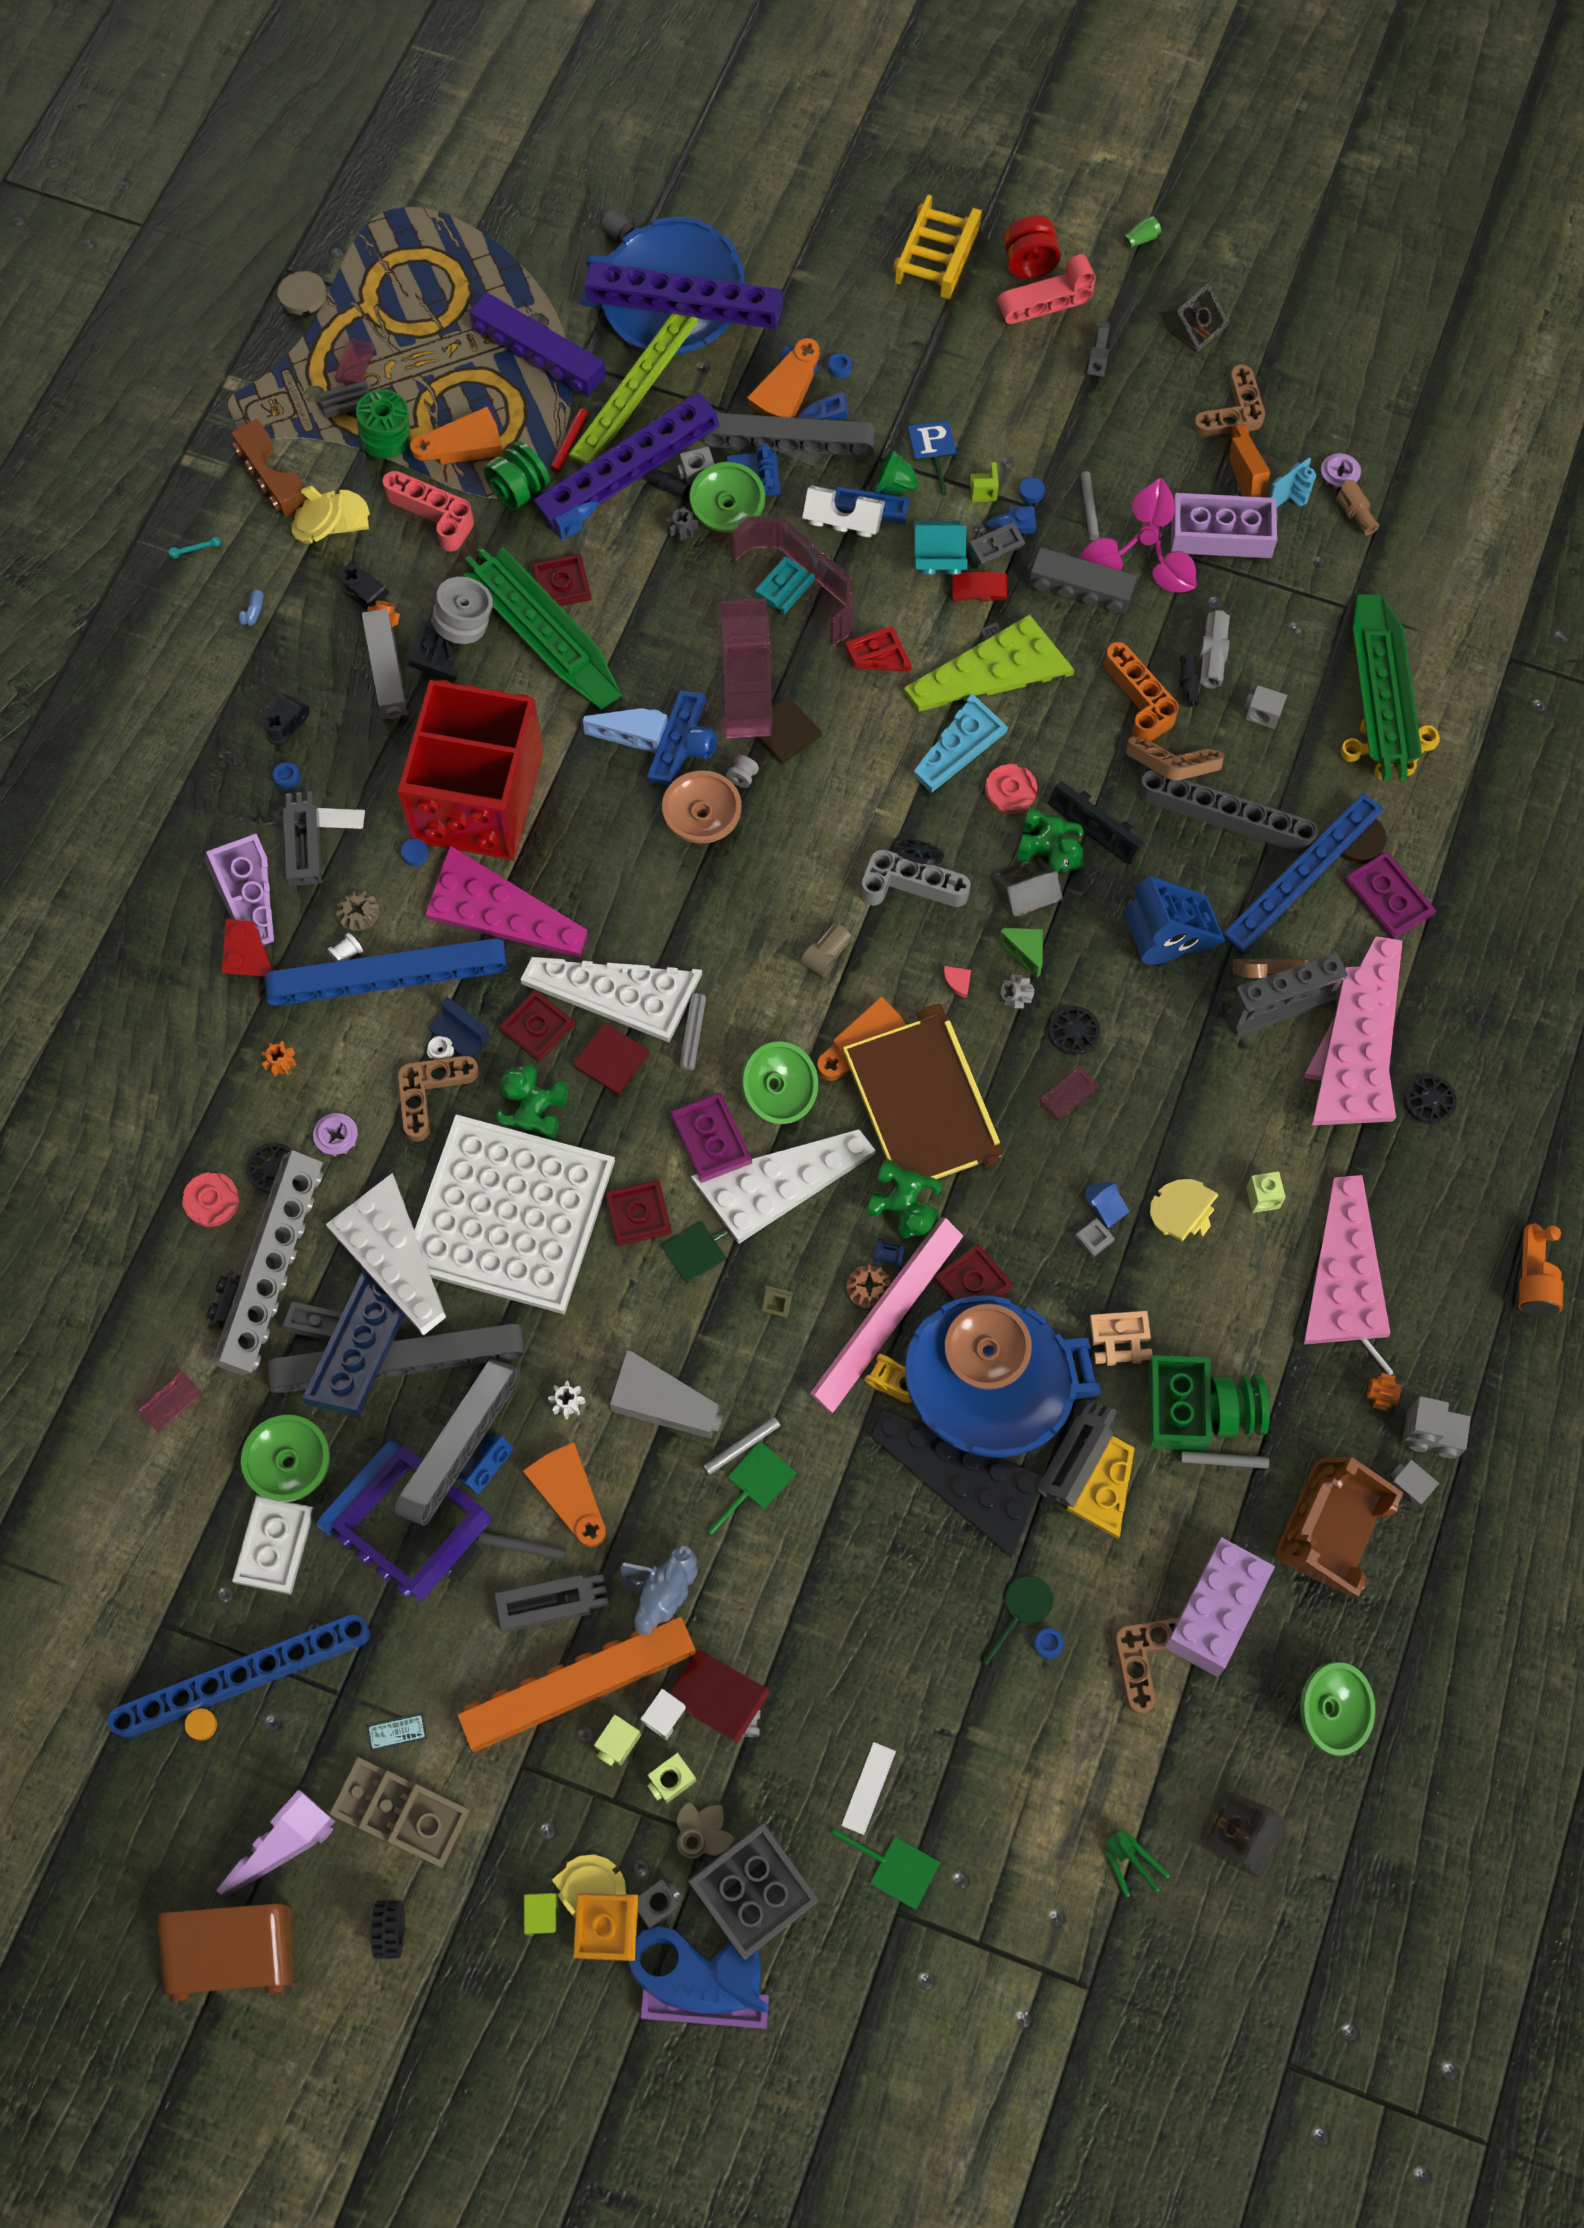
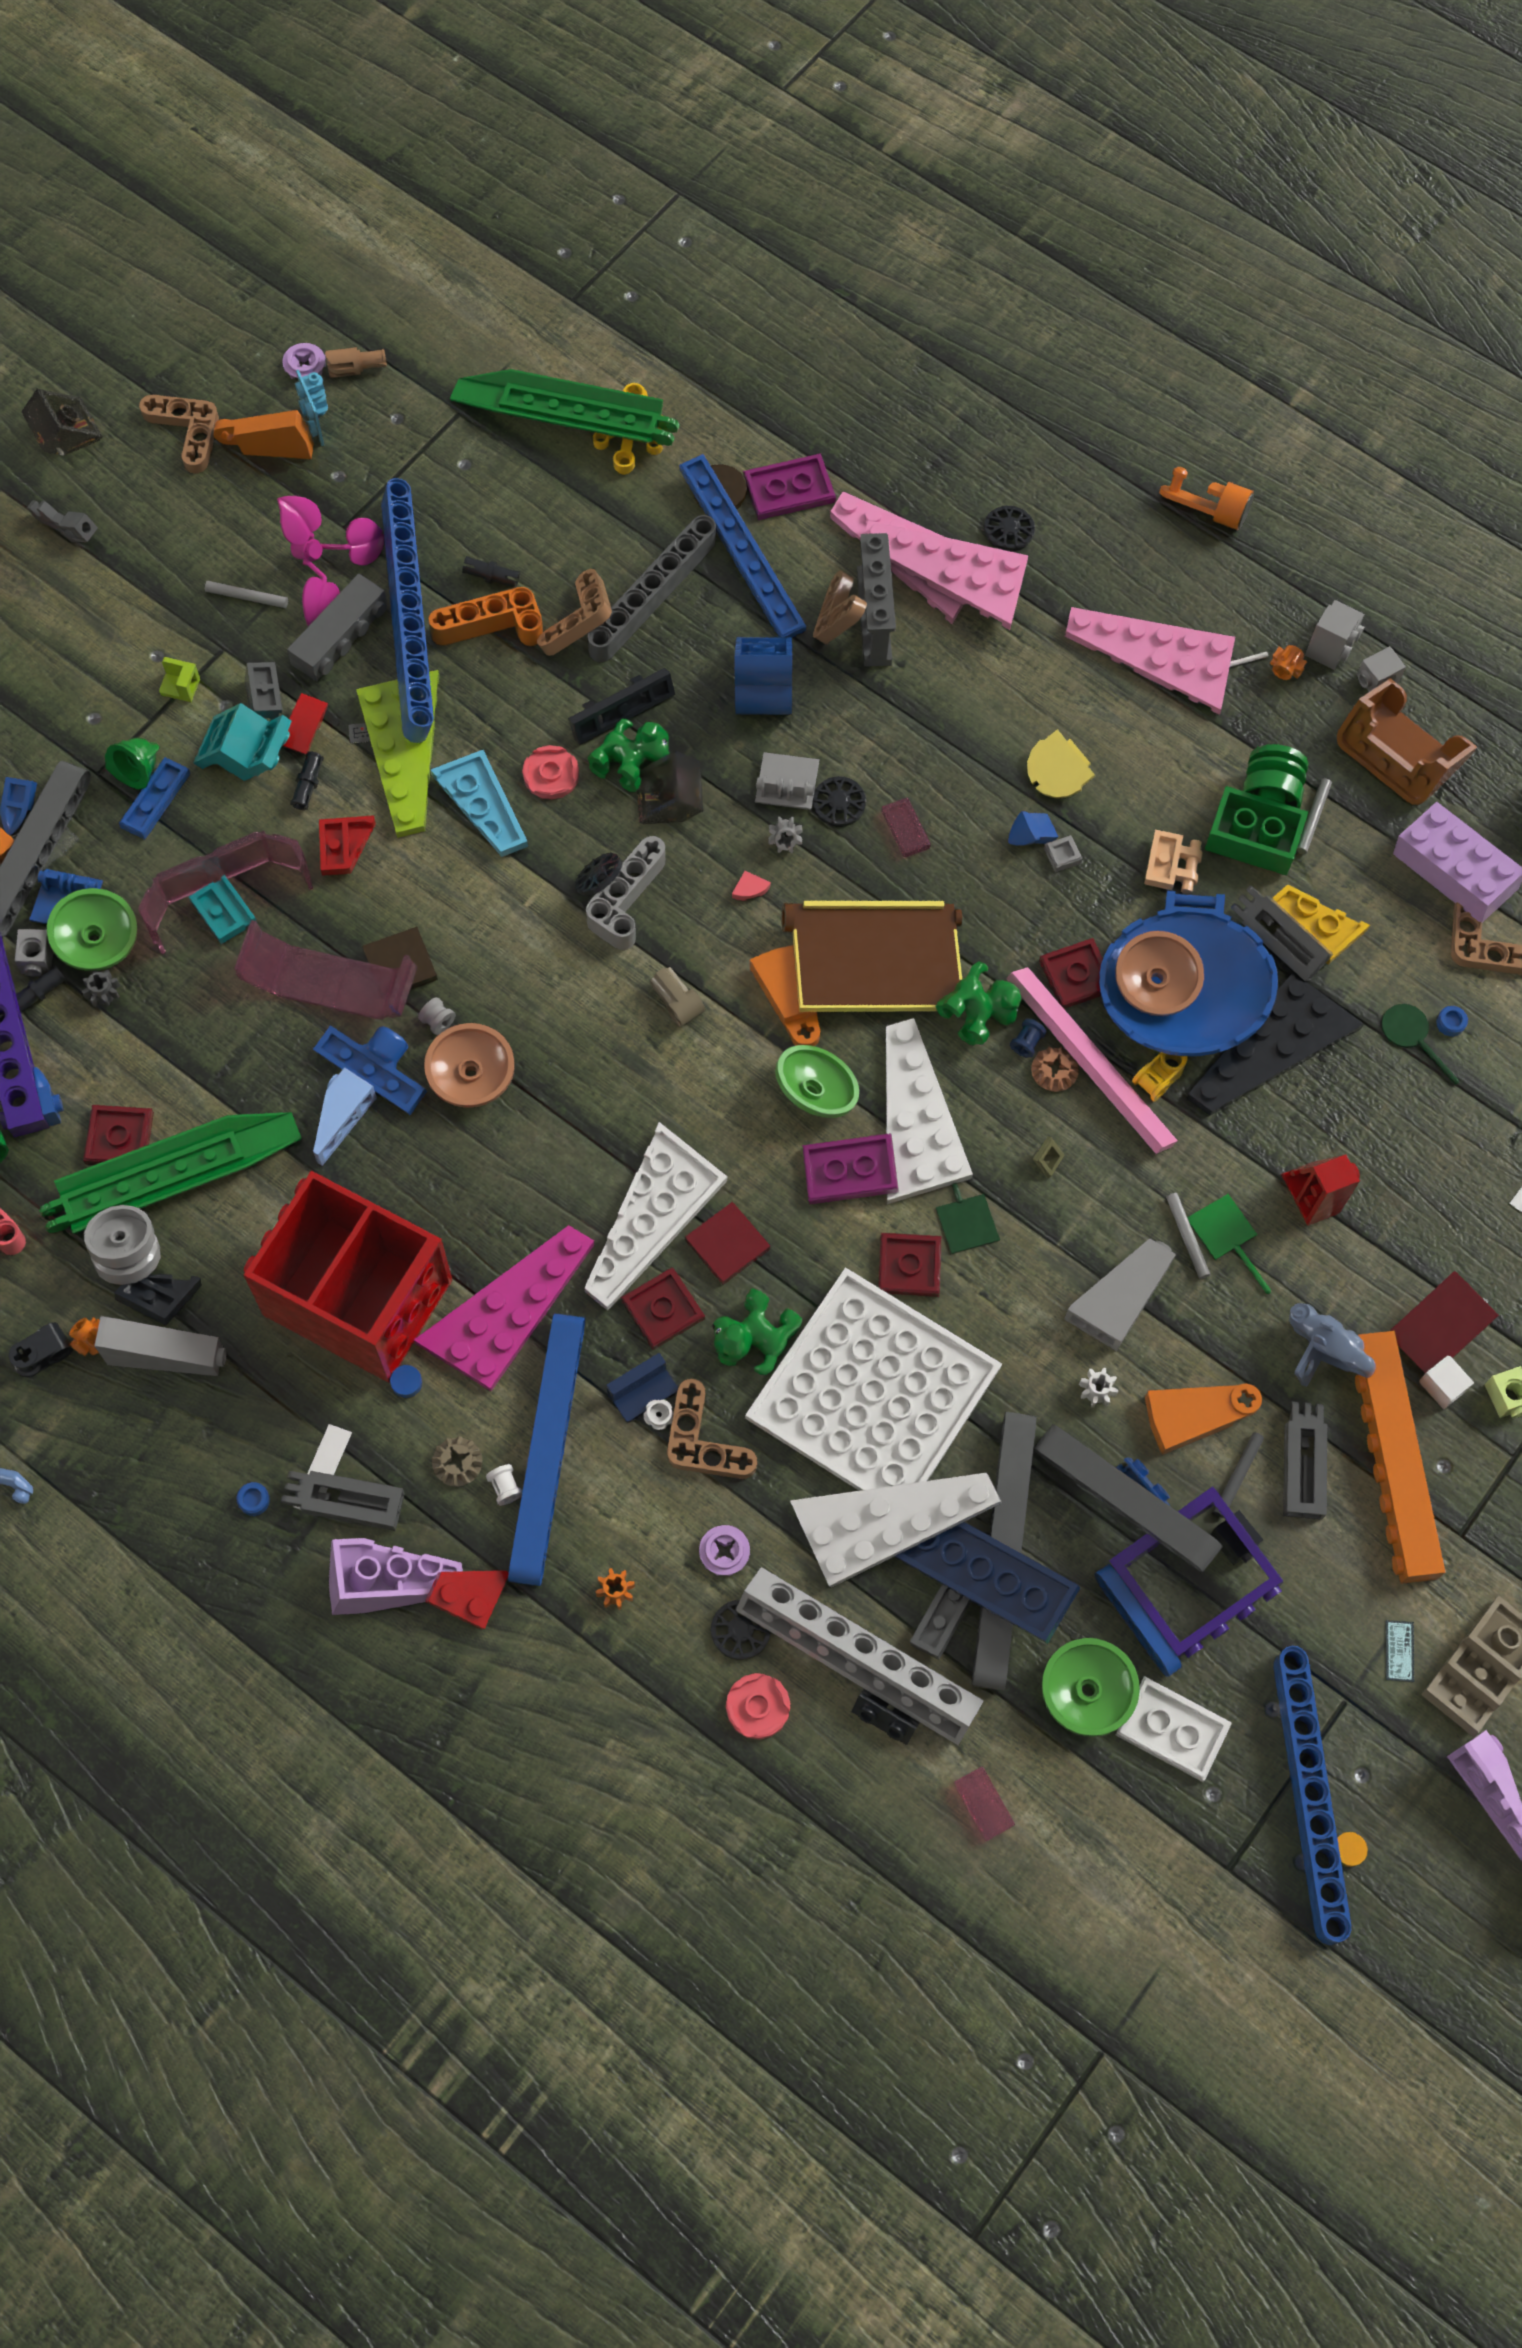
camera: 75 degrees left, 0 degrees up
black piece [262,694,310,746] -> none
yellowish green brick [594,1715,641,1766] -> none
light grey axle [680,993,706,1070] -> none
white arch [802,485,885,537] -> none
blue piece [908,420,957,496] -> none
blue plate [984,506,1036,534] -> none
bright green slope [999,928,1043,978] -> none
blue tile [1019,478,1045,504] -> none
lavender brick [1171,493,1277,558] -> none
light grey piece [1200,610,1230,689] -> none
light grey brick [1244,685,1287,729] -> none
yellowish green brick [1246,1172,1286,1213] -> none
none -> black pin [290,751,324,811]
none -> blue beam [381,478,434,743]
none -> light grey hinge [755,752,820,810]
none -> red wedge [1281,1154,1360,1226]

